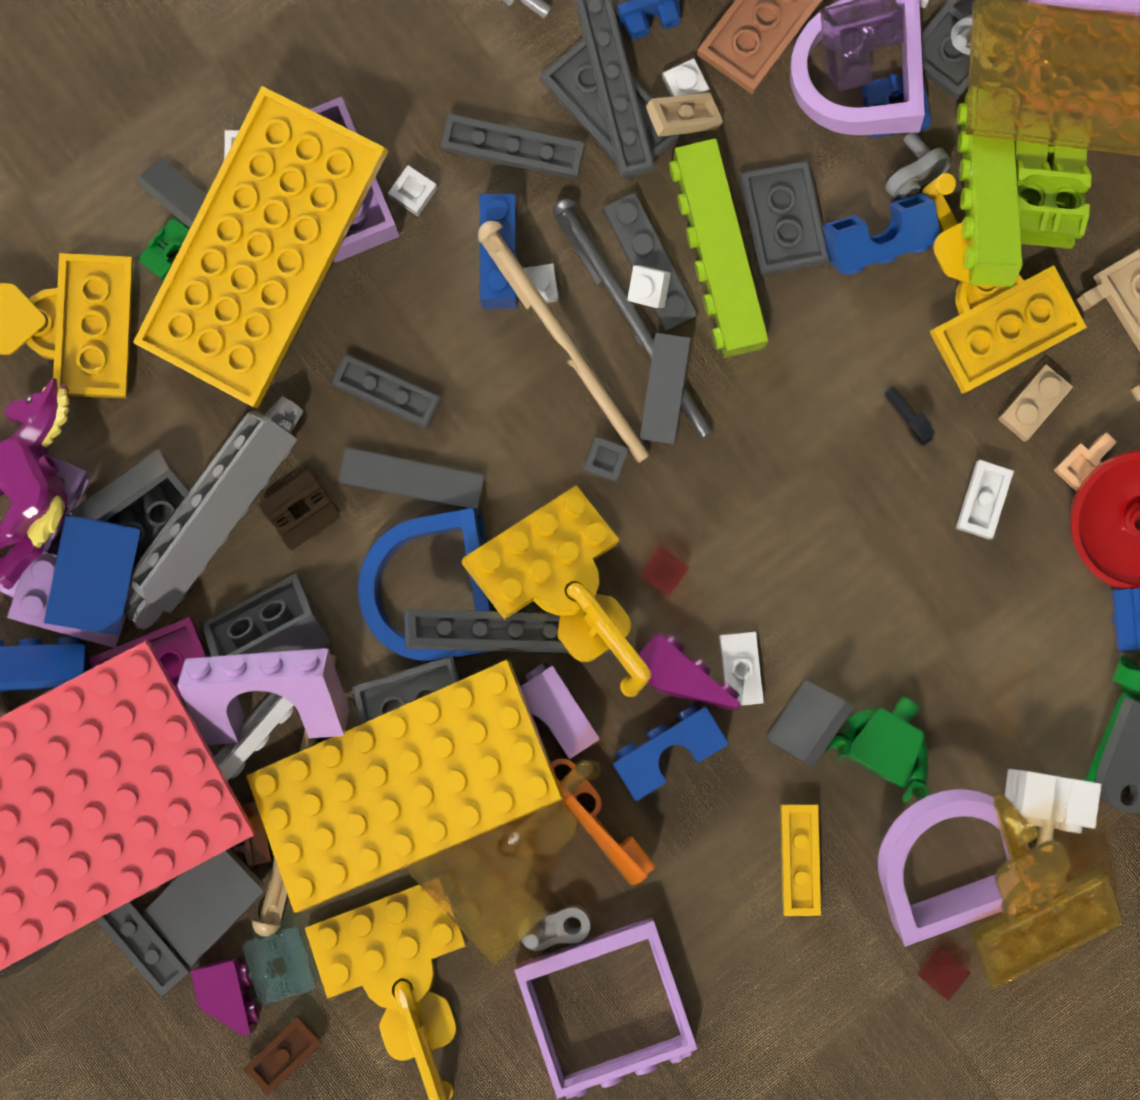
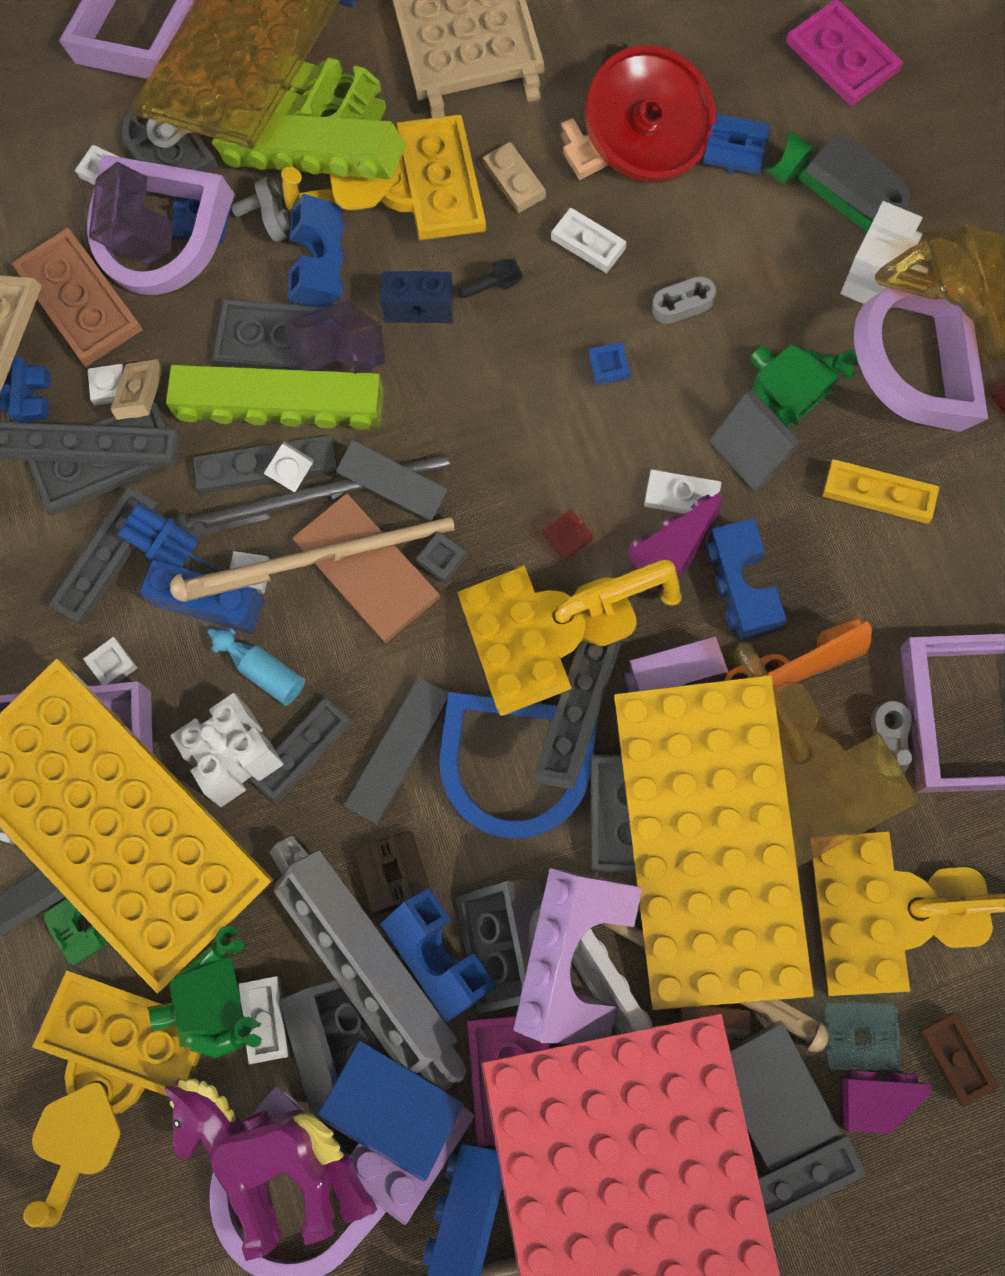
camera: 65 degrees left, 10 degrees down
none -> blue piece [117,502,220,572]
none -> green torso [148,926,262,1059]
none -> white brick [170,693,284,807]
none -> medium azure wheel [208,628,305,706]
none -> white plate [239,976,291,1064]
none -> clear purple brick [285,300,385,374]
none -> nougat tile [292,493,440,644]
none -> dark blue brick [380,271,454,323]
none -> blue arch [380,888,497,1023]
none -> blue plate [588,342,630,386]
none -> light grey beam [652,276,716,324]

